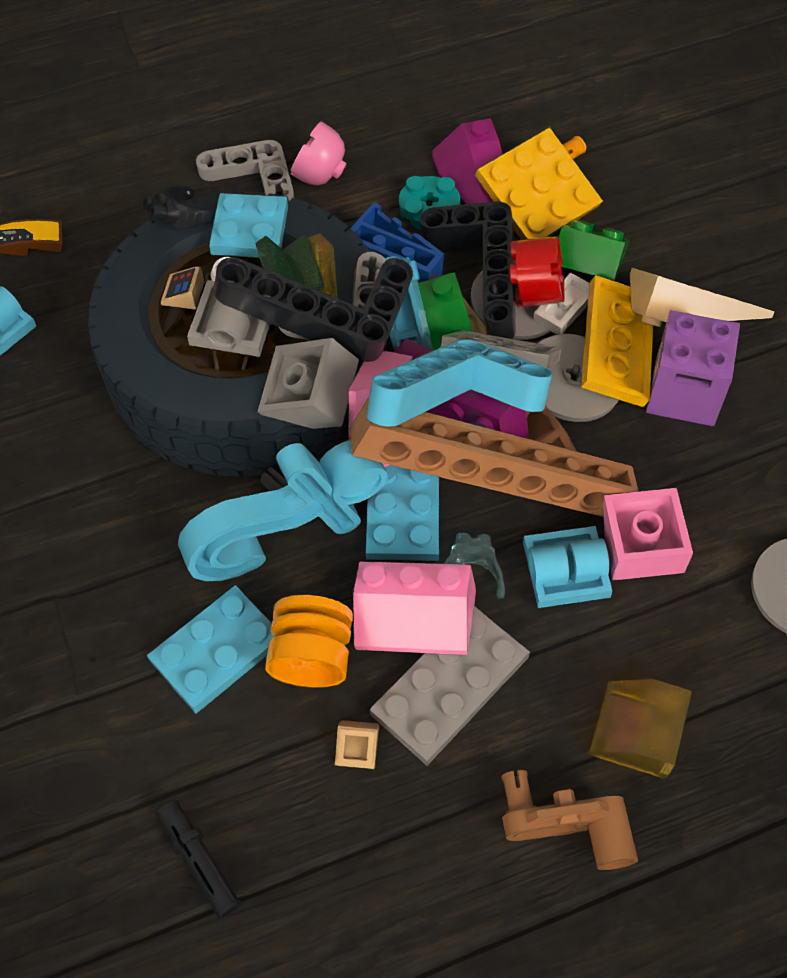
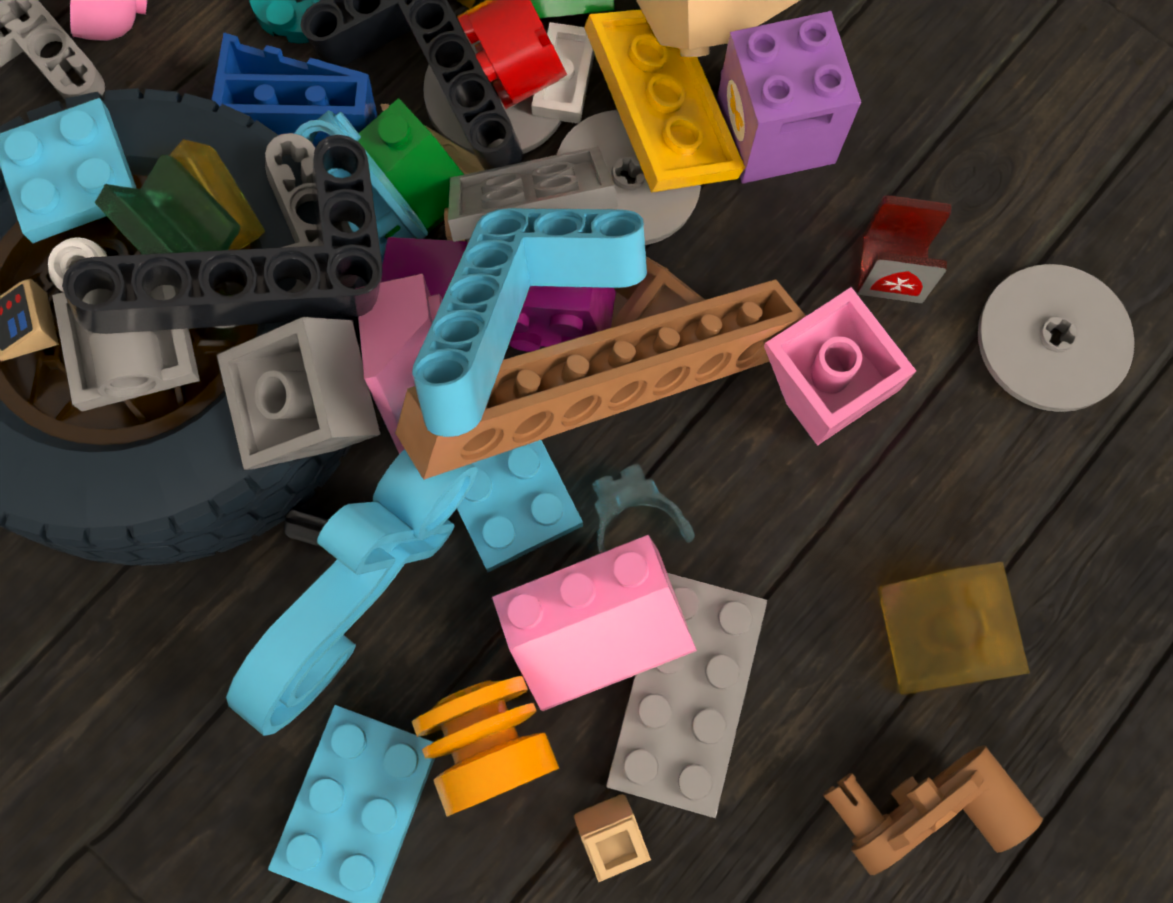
camera: 30 degrees left, 15 degrees up
medium azure plate [523,526,613,608] -> none
none -> clear red piece [857,196,951,303]

